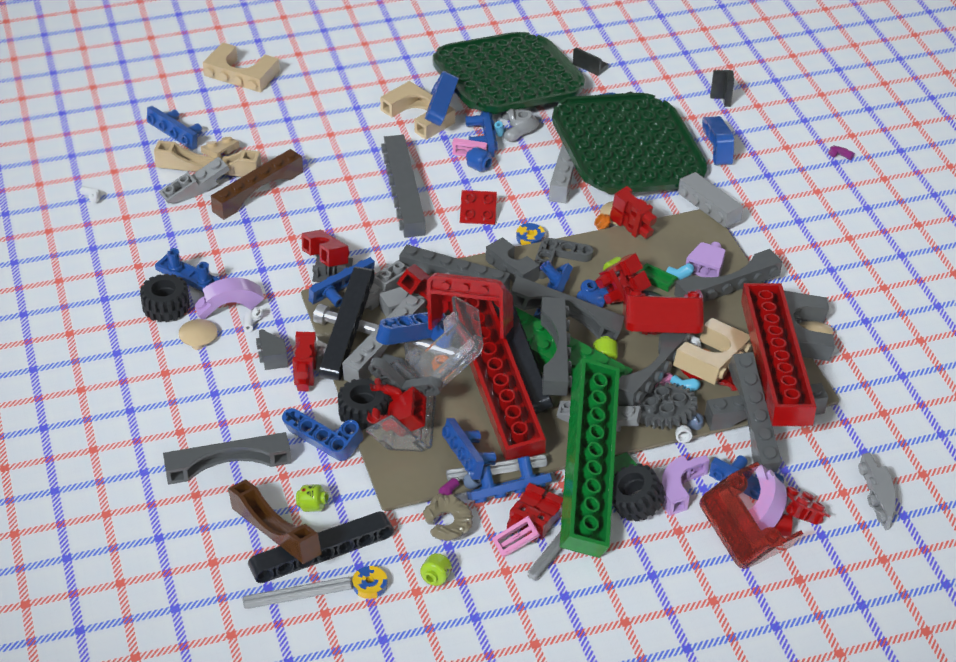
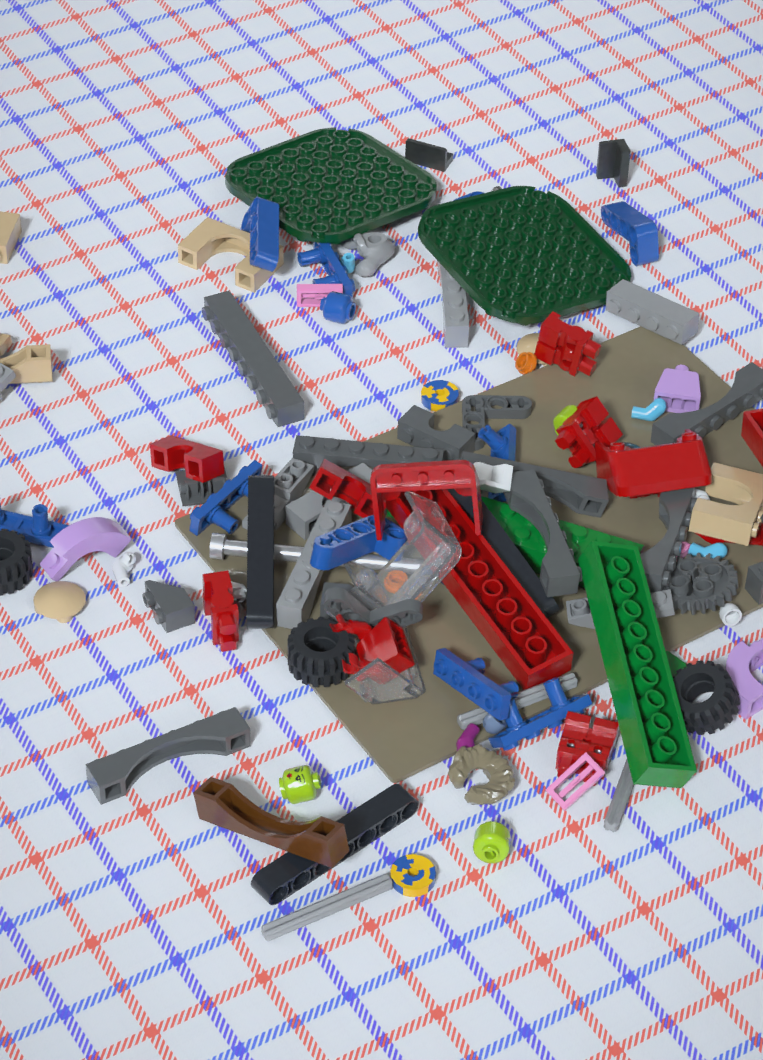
camera: 15 degrees left, 0 degrees up
reddish brown arch [210,149,303,220] -> none
blue beam [282,408,364,461] -> none
red hinge [460,190,497,225] -> none
blue plate [576,280,608,308] -> none
lime head [593,336,618,360] -> none
green tile [638,263,678,292] -> none
sand blue hinge [687,412,704,430] -> none
none -> white panel [473,462,513,493]

